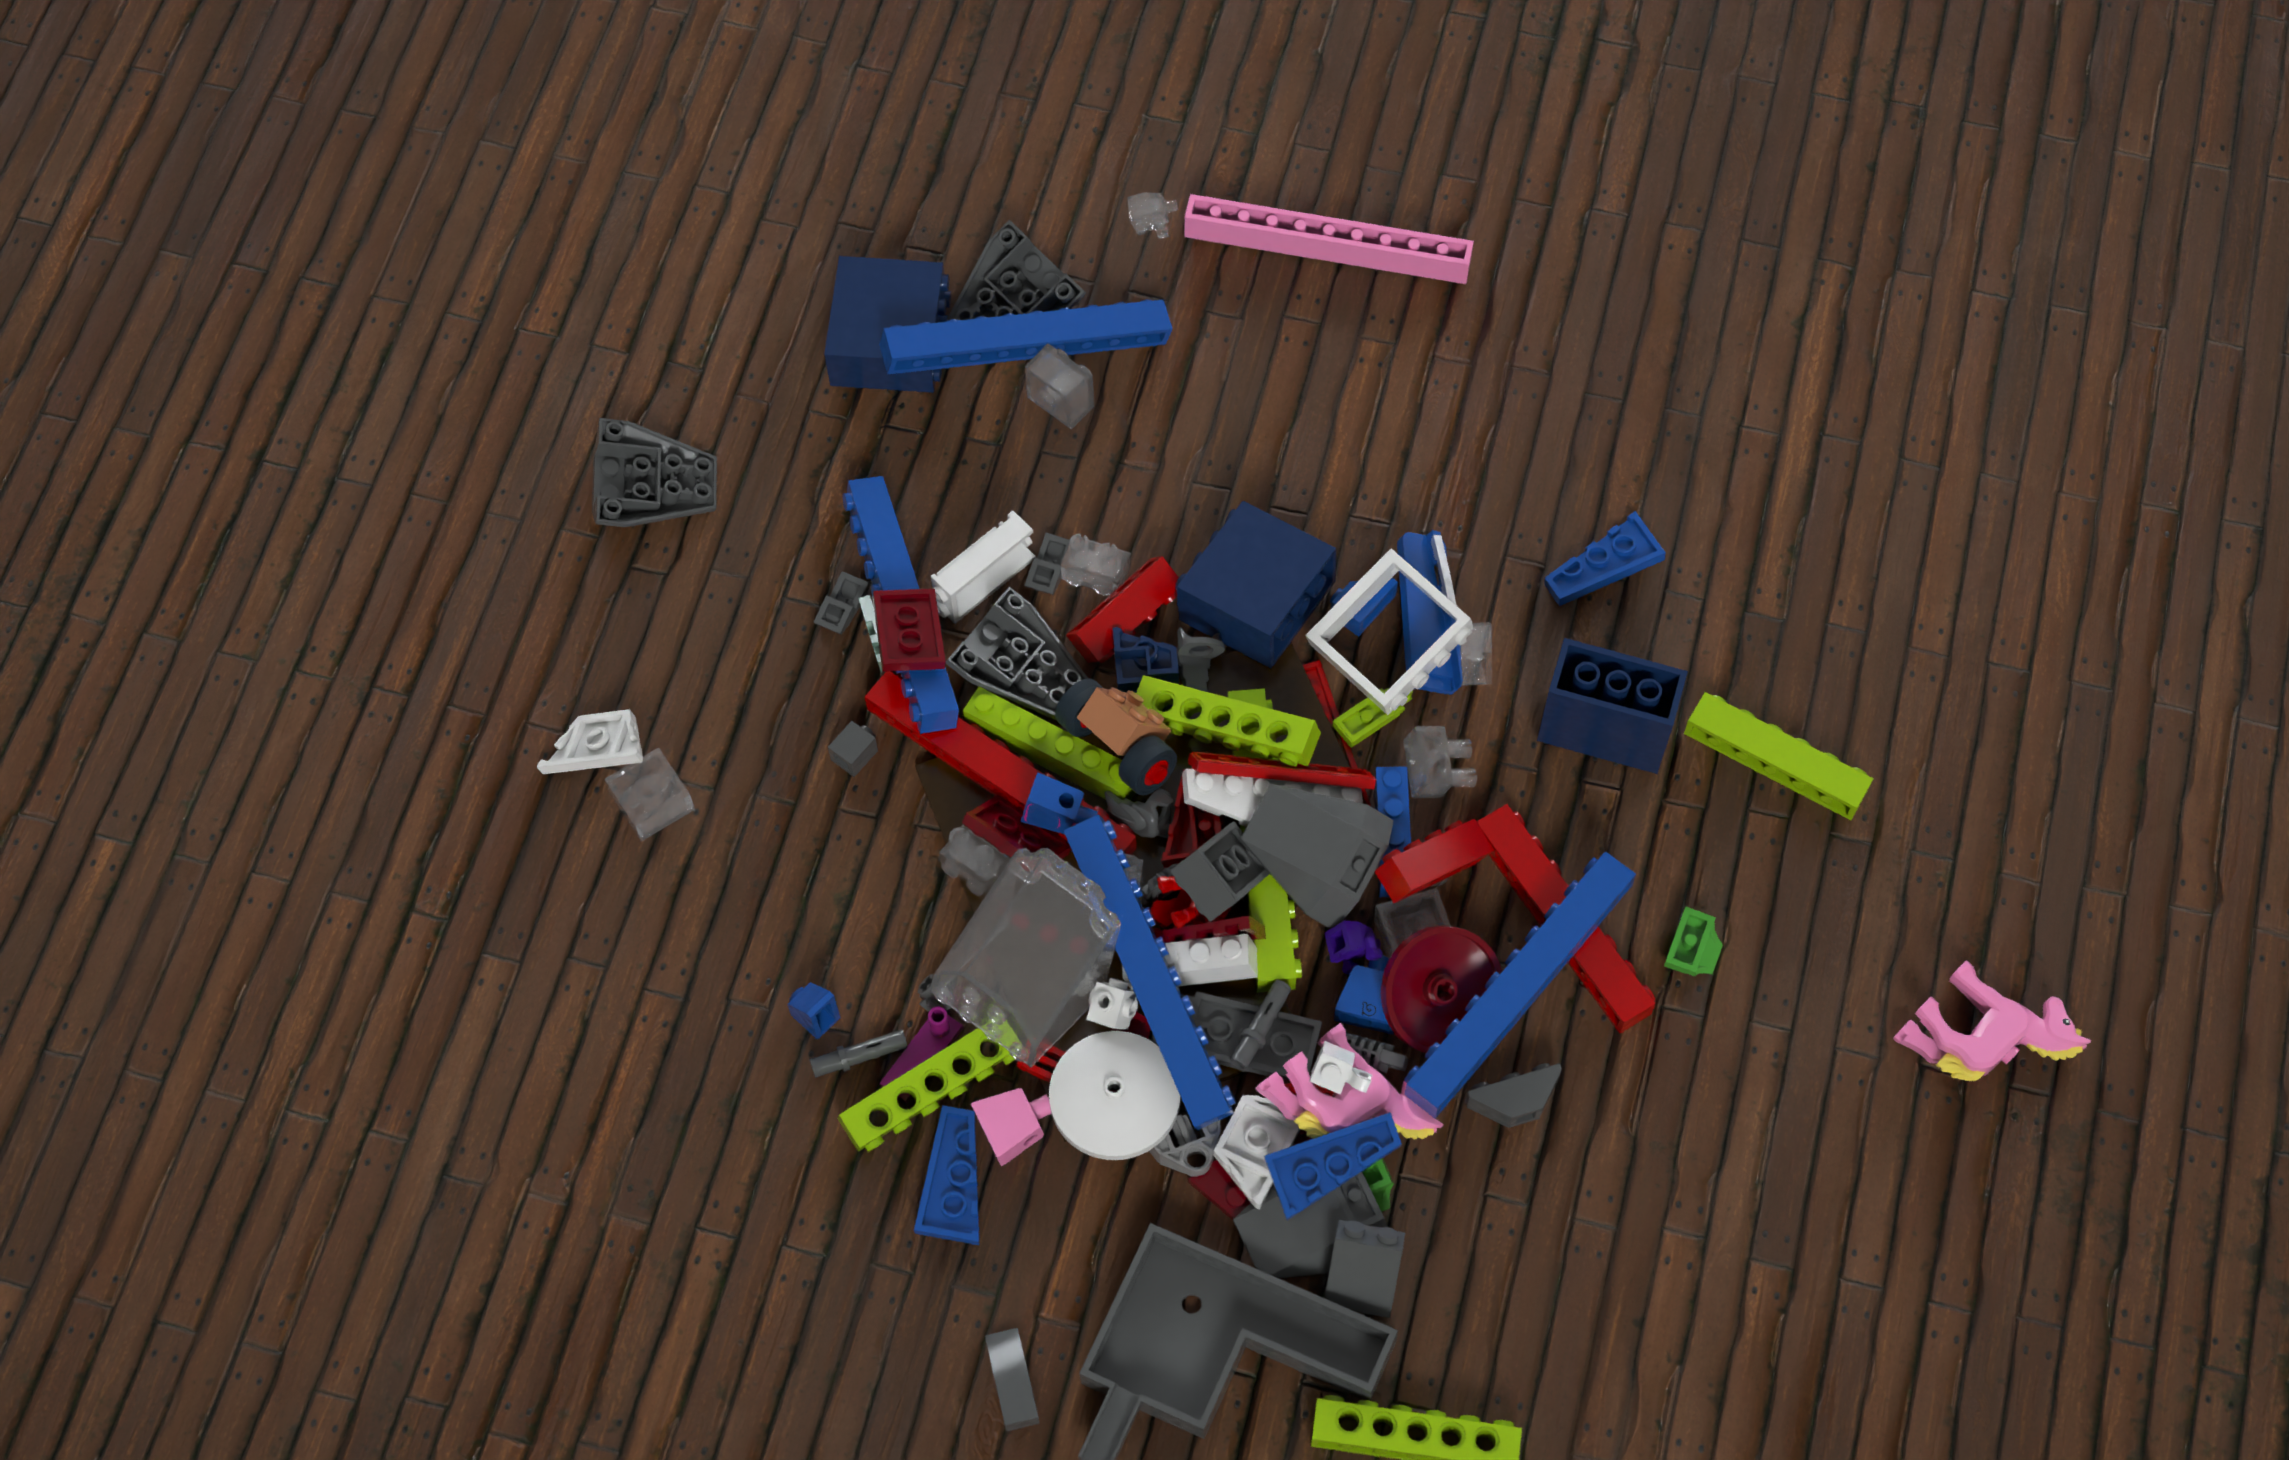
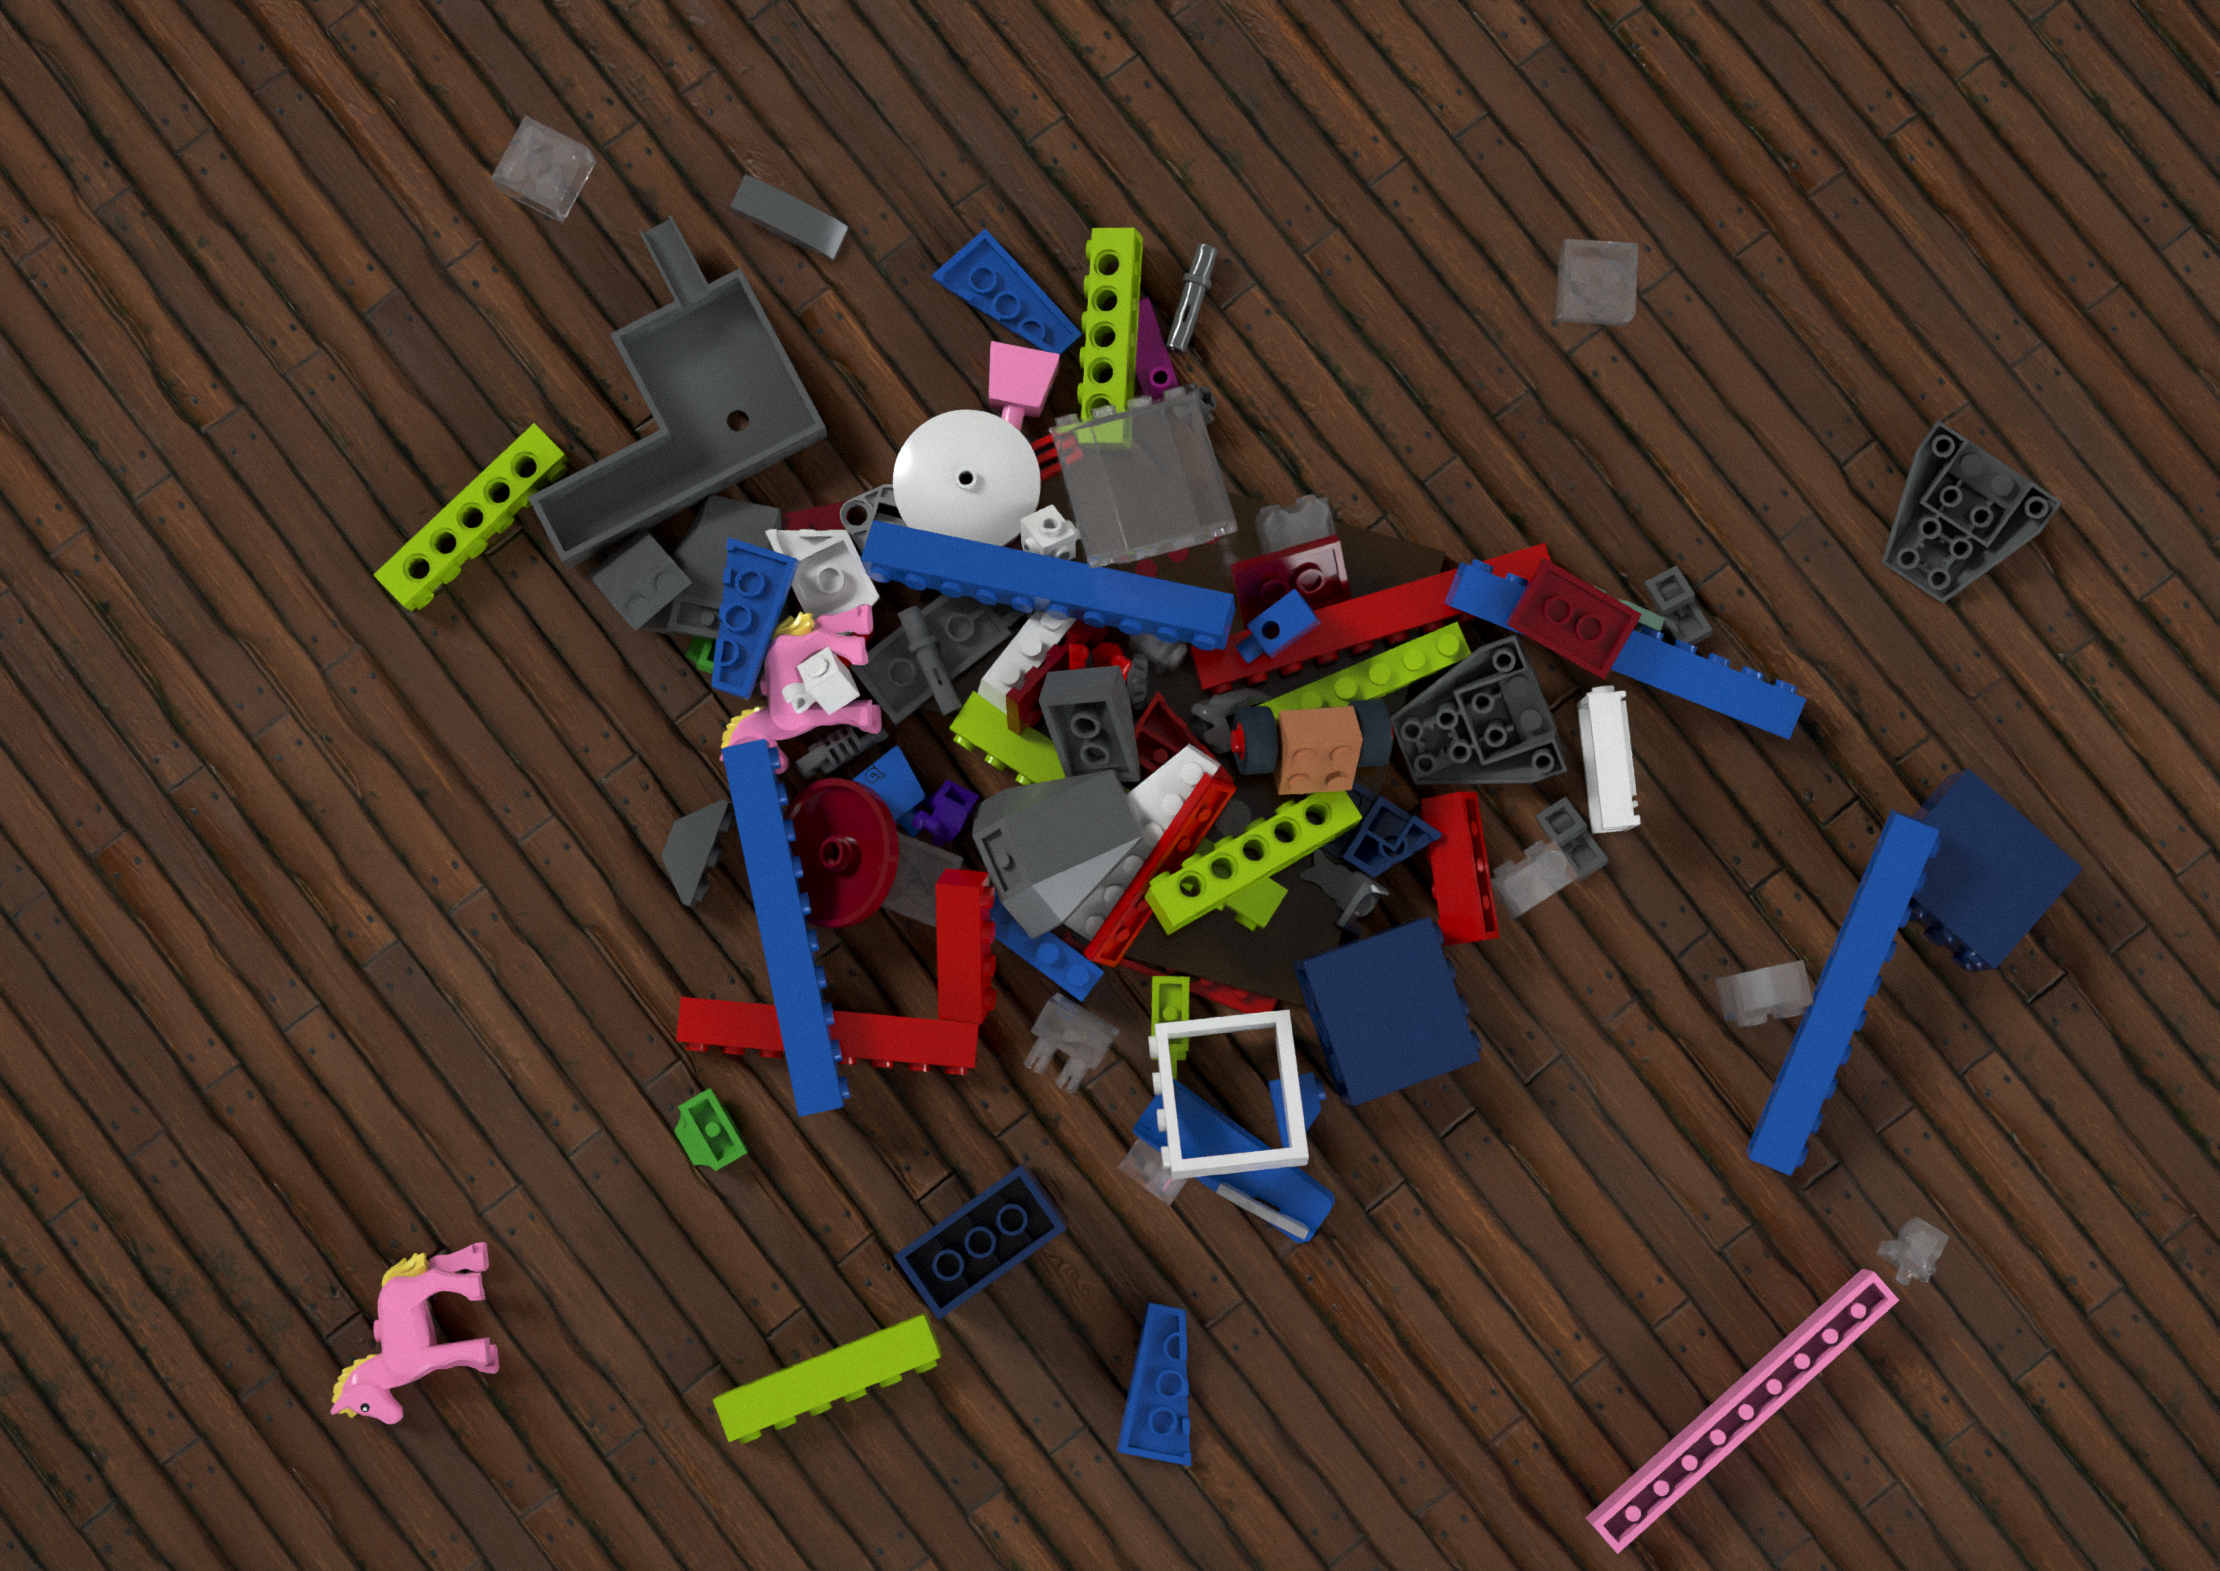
camera: 125 degrees right, 20 degrees up
white wing [537,709,643,774] -> none
blue slope [787,982,840,1040] -> none
dark grey brick [828,721,878,777] -> none
dark grey wedge [948,220,1086,320] -> none

